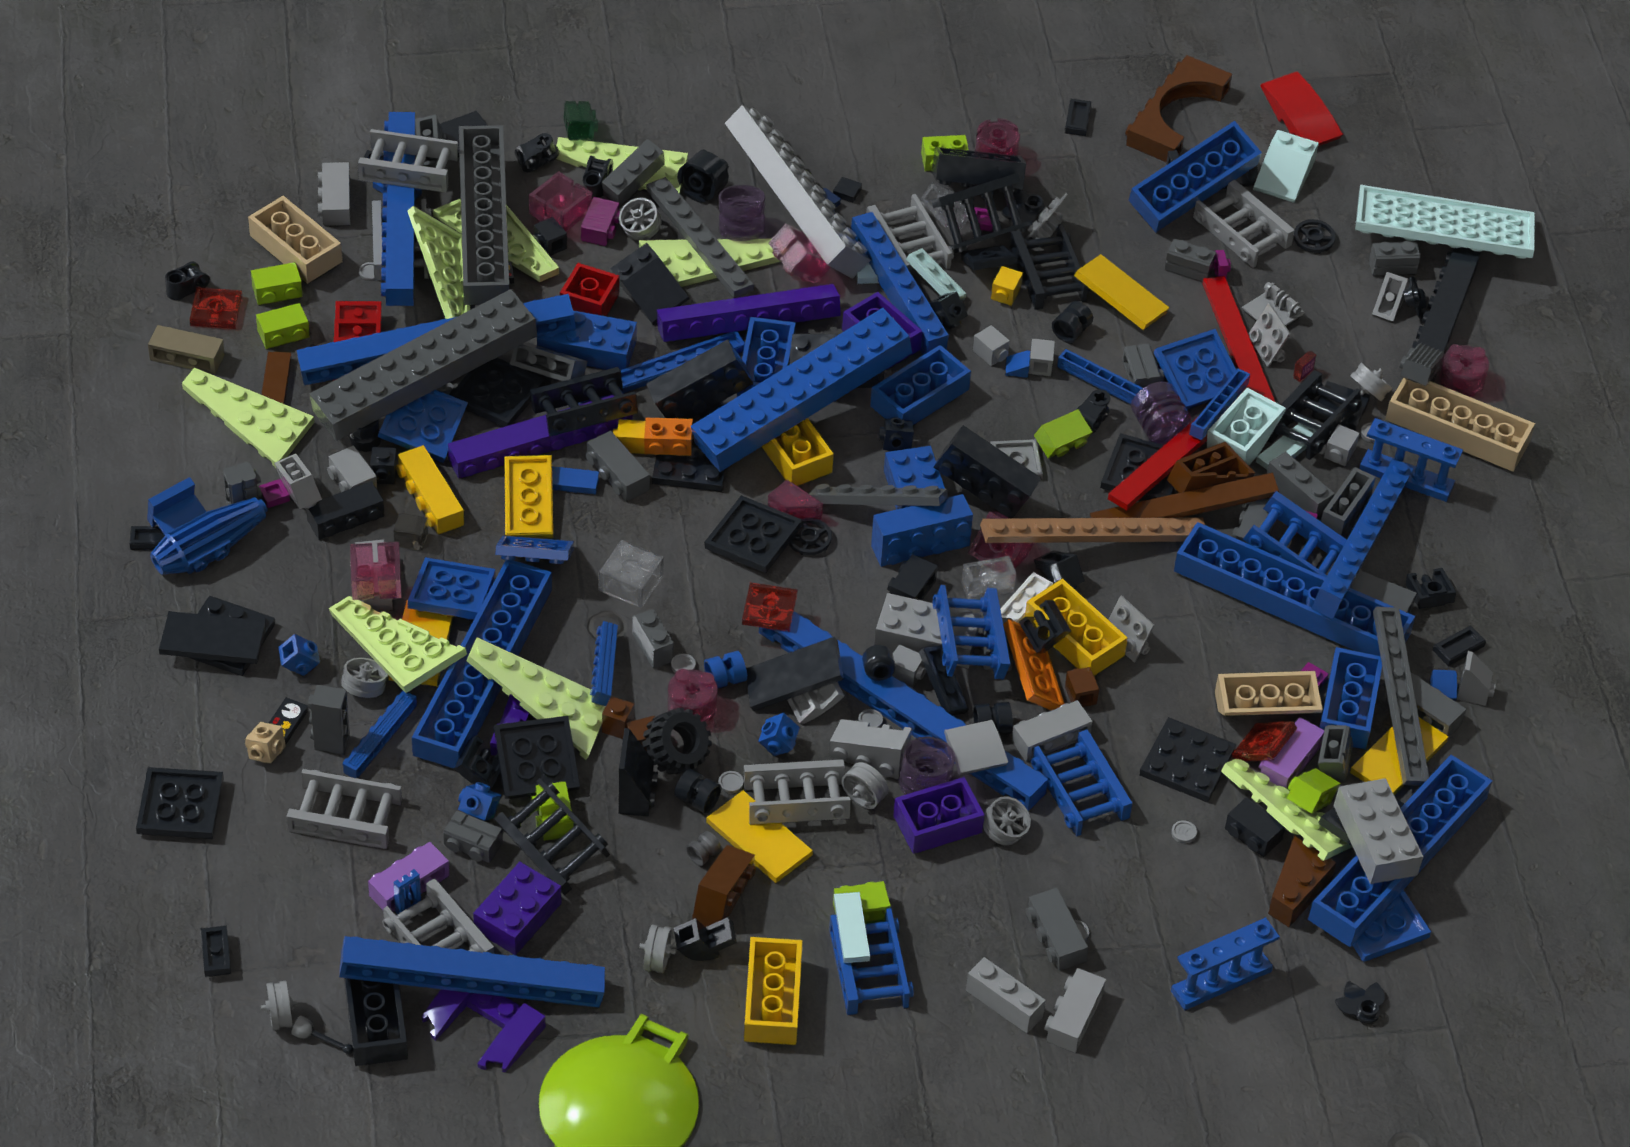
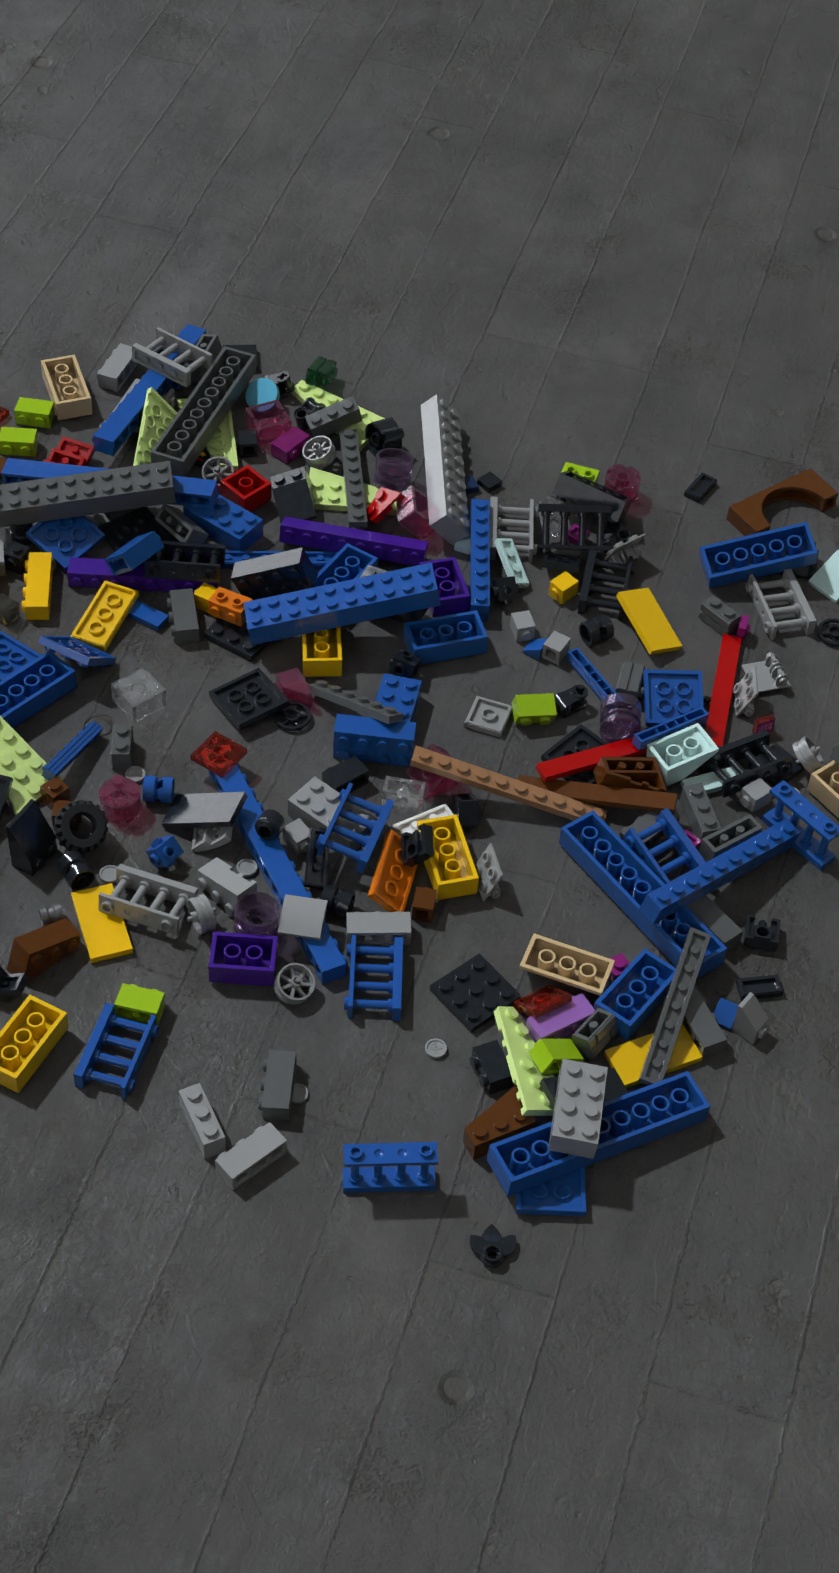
camera: 25 degrees right, 0 degrees up
light aqua tile [834,892,870,963] -> none
black brick [933,425,1041,519] -> none
none -> blue brick [104,531,164,576]
none -> light grey wheel [202,456,235,491]
none -> medium azure tile [245,378,280,413]
none -> red wing [366,487,405,524]

